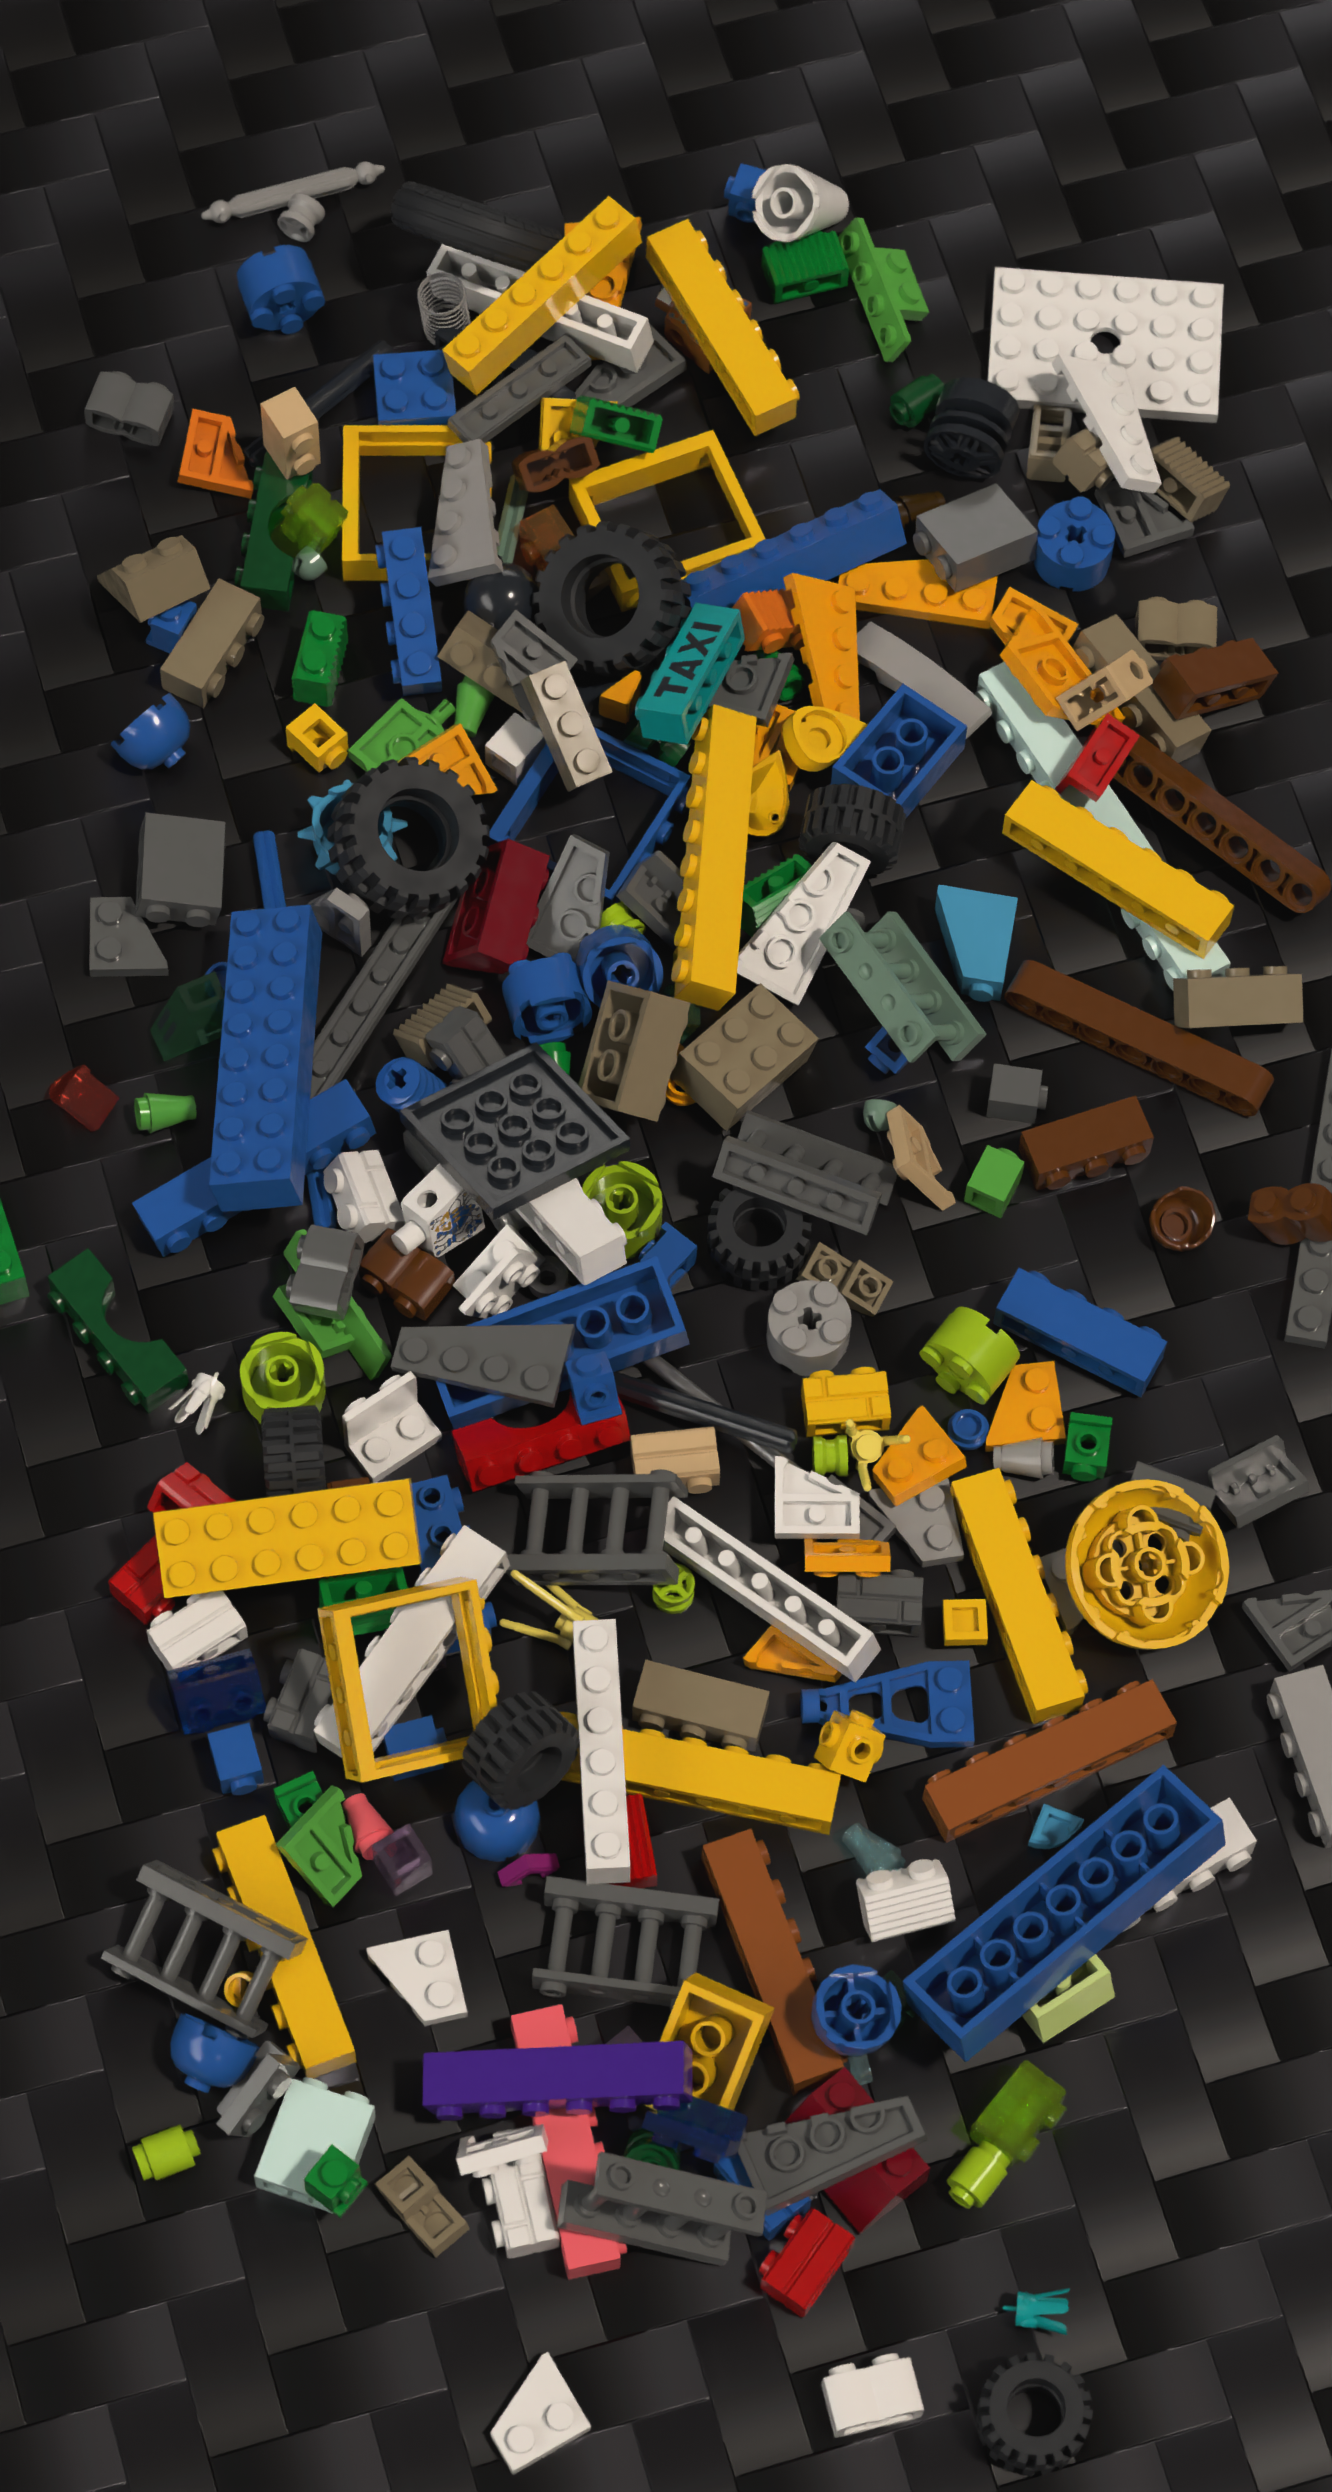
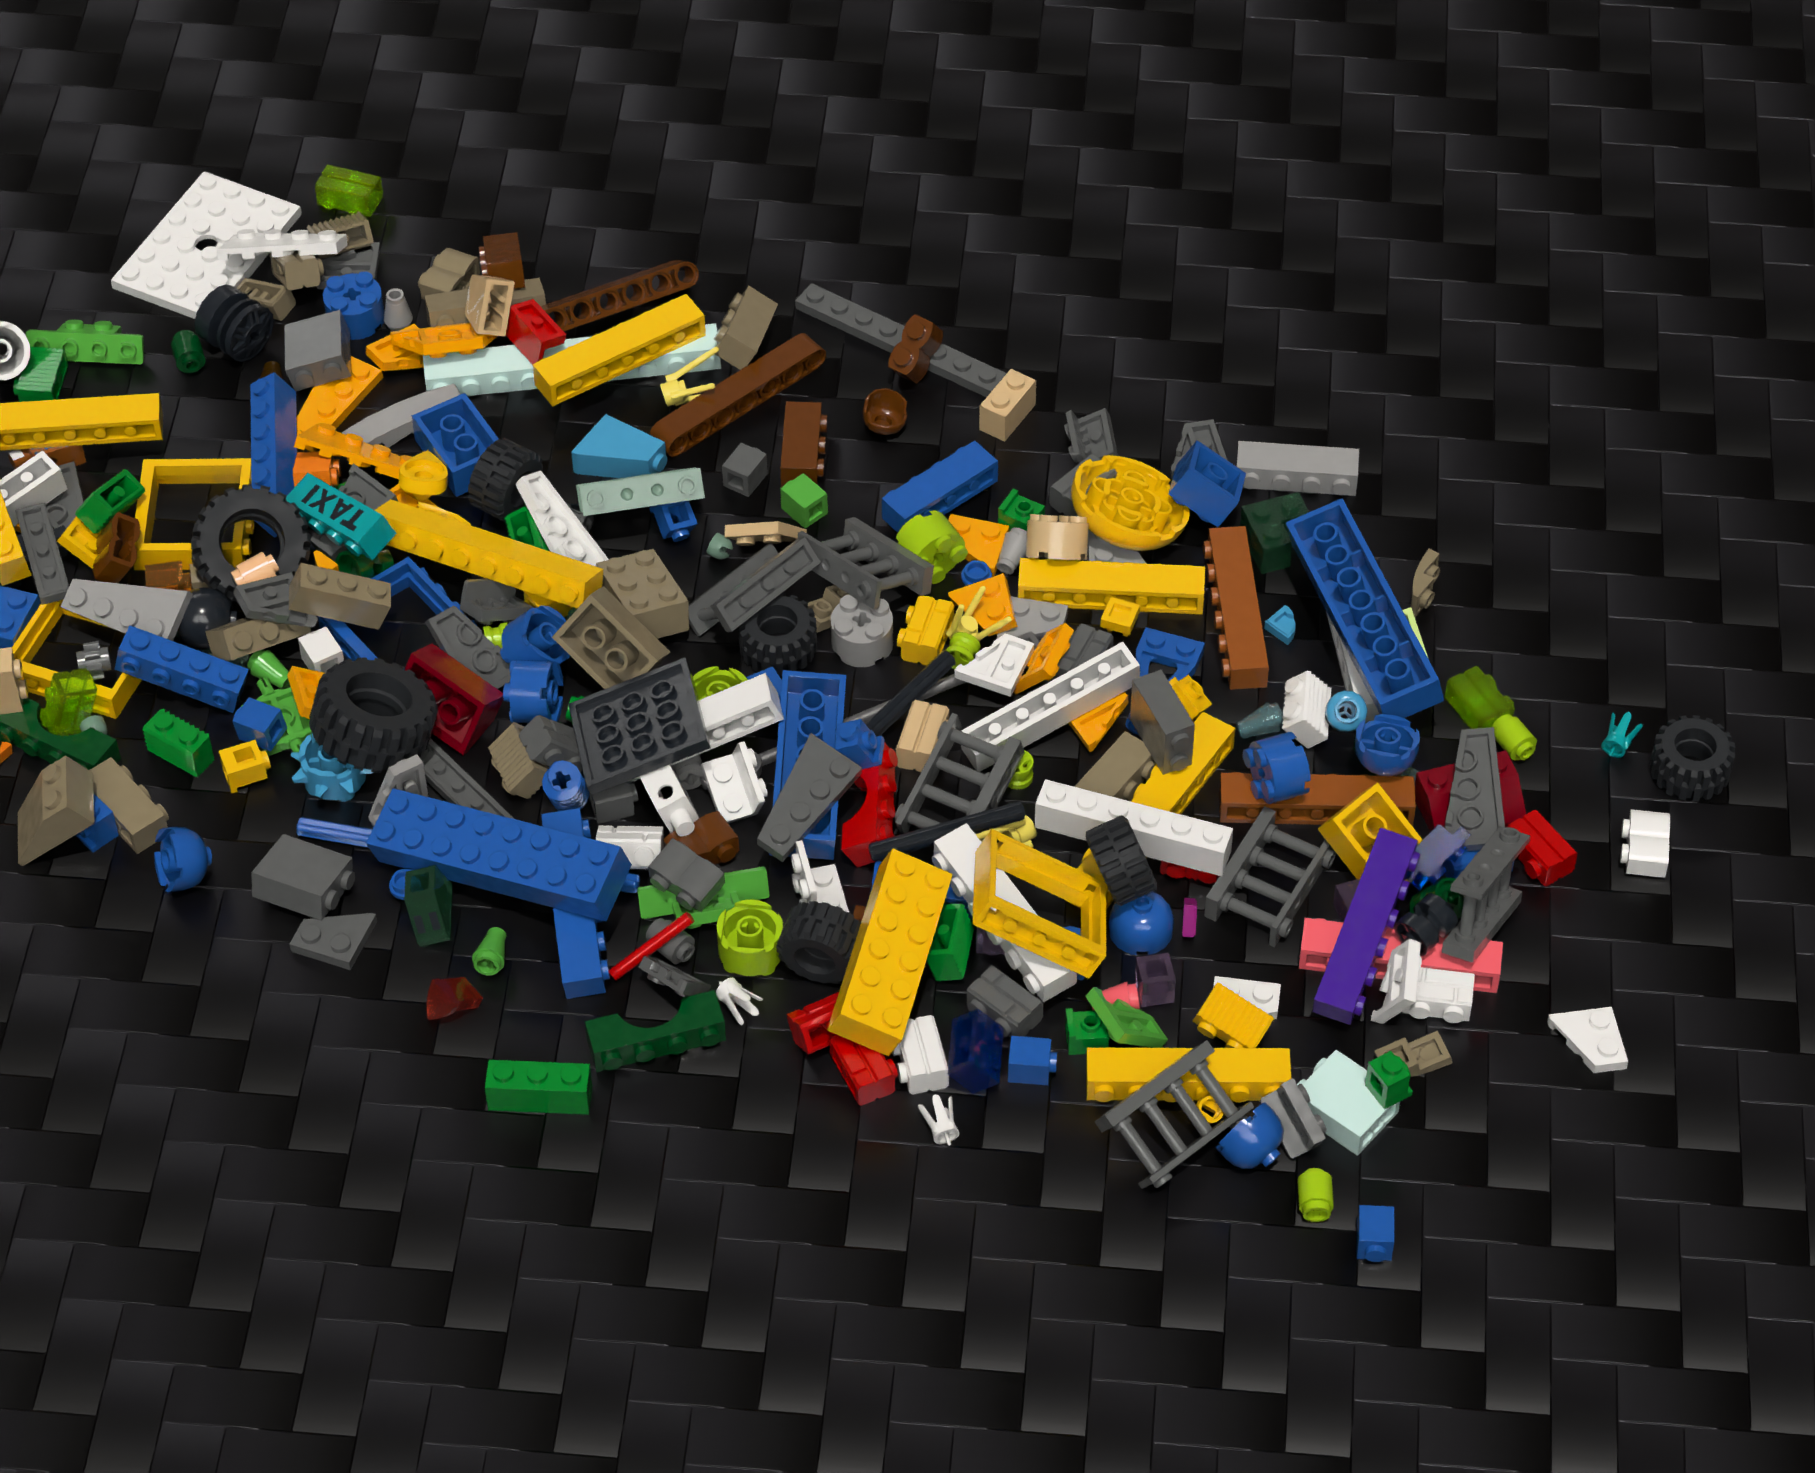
camera: 65 degrees left, 15 degrees down
none -> dark grey gear [76,641,112,681]
none -> light nougat brick [230,552,280,586]
none -> blue brick [232,697,287,752]
none -> clear neon green brick [315,164,383,217]
none -> light grey cone [384,288,413,331]
none -> red bar [609,912,695,980]
none -> dark grey wing [638,956,711,997]
none -> dark grey brick [646,918,695,964]
none -> light yellow plant [660,347,719,406]
none -> dark grey fence [797,517,934,610]
none -> black axle [868,801,1025,862]
none -> white piece [918,1094,959,1146]
none -> tan brick [979,369,1036,442]
none -> tan brick [1026,514,1089,560]
none -> dark grey brick [1130,670,1195,775]
none -> blue brick [1168,440,1246,527]
none -> yellow brick [1193,982,1274,1048]
none -> clear green brick [1240,492,1309,574]
none -> blue brick [1243,732,1311,804]
none -> dark azure head [1325,690,1367,733]
none -> blue brick [1357,1205,1394,1262]
none -> black wheel [1394,893,1458,956]
none -> dark tan slope [1410,548,1440,617]

